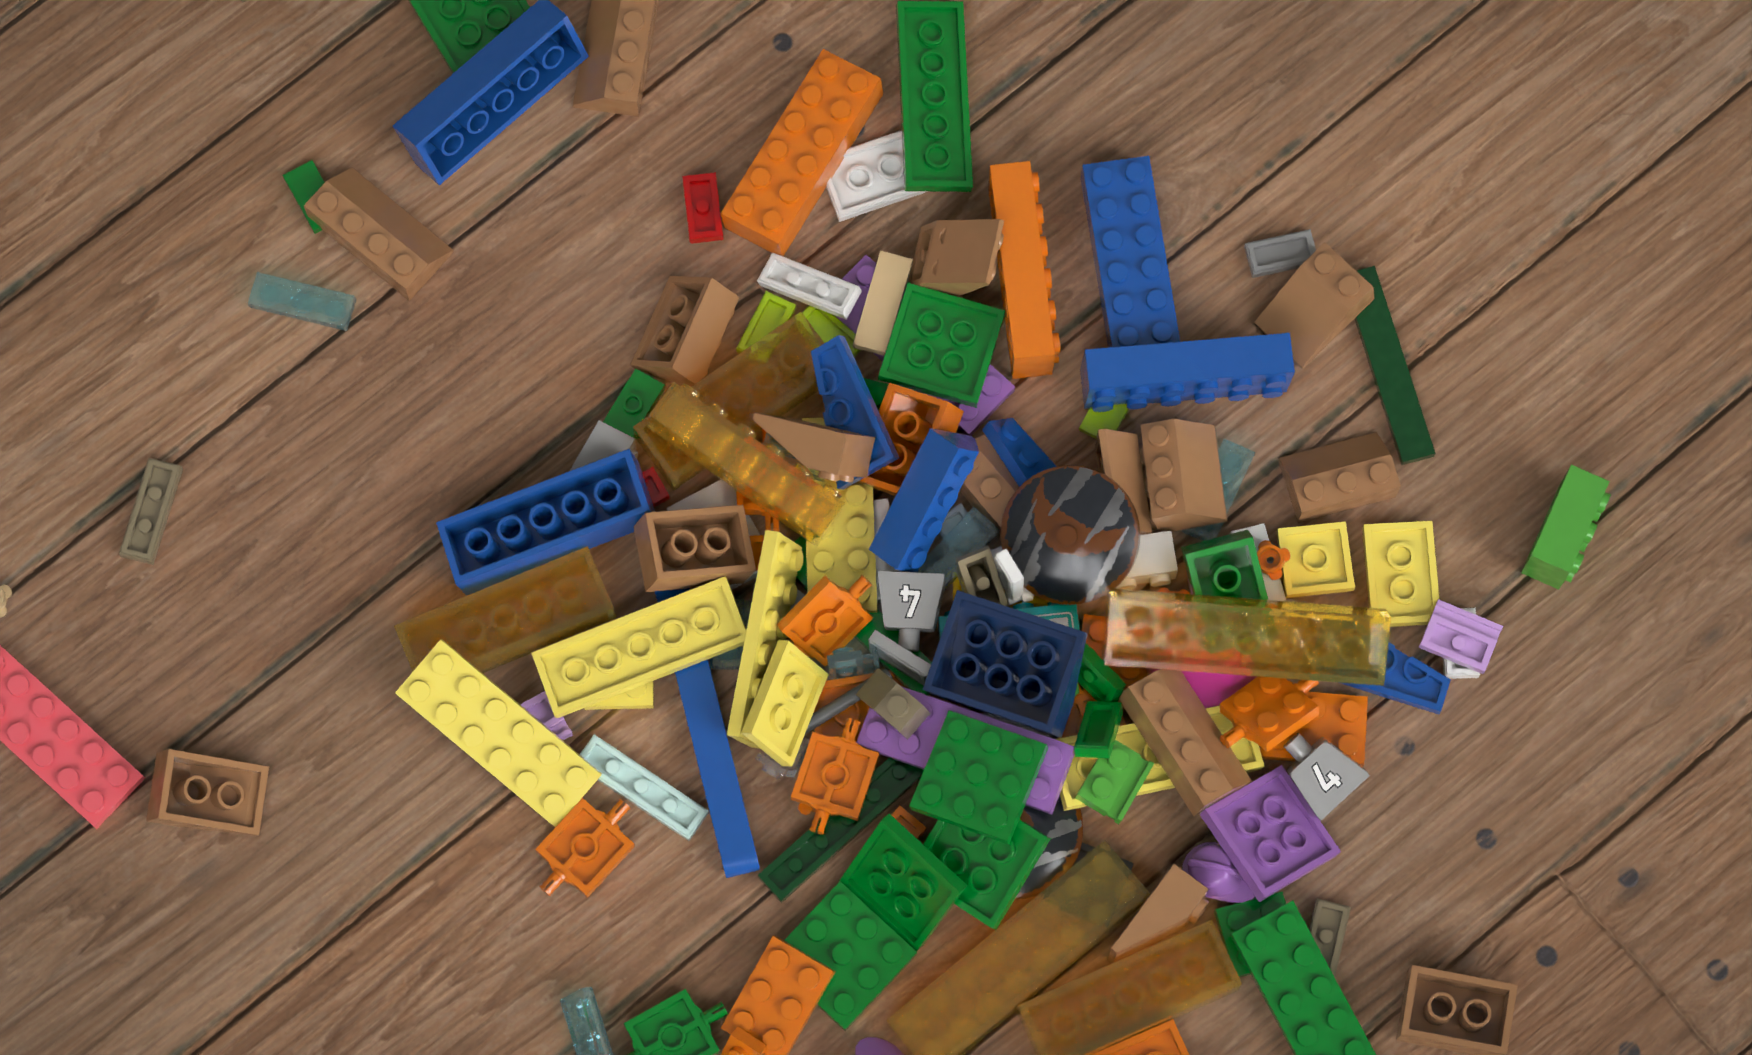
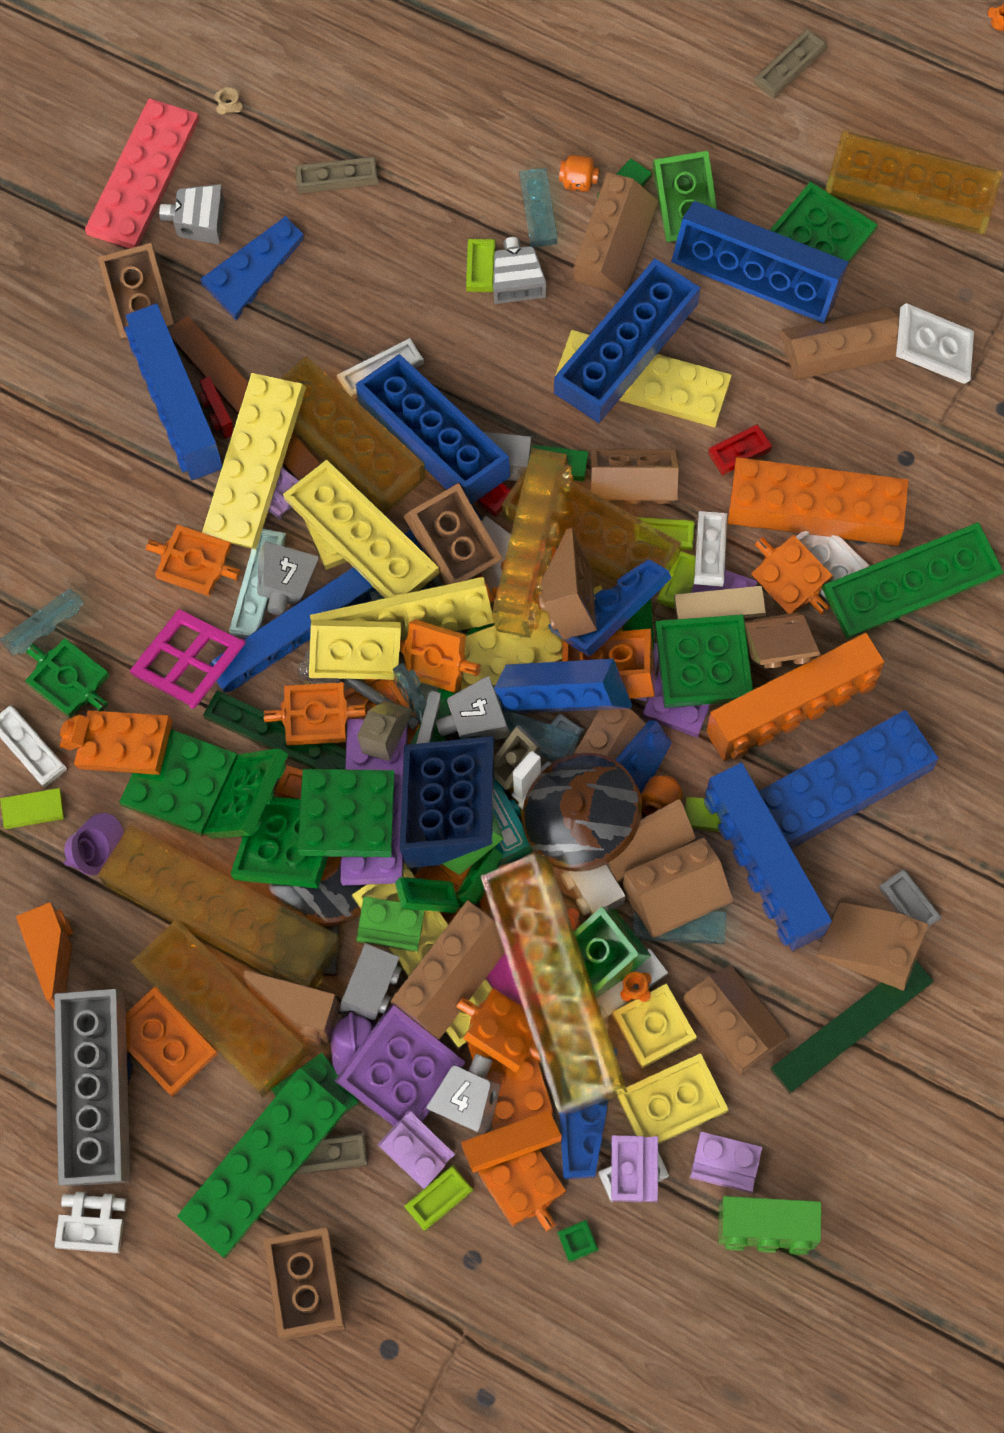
camera: 70 degrees right, 5 degrees down
none -> blue brick [124,303,222,481]
none -> dark pink window [129,609,245,709]
none -> light grey torso [159,185,225,244]
none -> dark orange tile [168,316,321,481]
none -> red plate [198,376,234,439]
none -> blue wing [200,216,304,320]
none -> light grey torso [257,542,319,615]
none -> white tile [337,338,424,401]
none -> light grey slope [339,944,402,1020]
none -> lavender plate [377,1111,455,1189]
none -> lime tile [404,1165,473,1232]
none -> orange tile [461,1110,562,1173]
none -> lime tile [466,239,495,292]
none -> orange plate [478,1149,566,1232]
none -> light grey torso [493,237,546,304]
none -> blue brick [554,258,700,424]
none -> light yellow plate [555,330,732,428]
none -> green tile [557,1220,599,1263]
none -> orange head [559,155,599,192]
none -> orange head [640,775,683,816]
none -> bright green slope [652,151,717,243]
none -> lavender plate [690,1132,762,1194]
none -> orange plate [751,534,834,615]

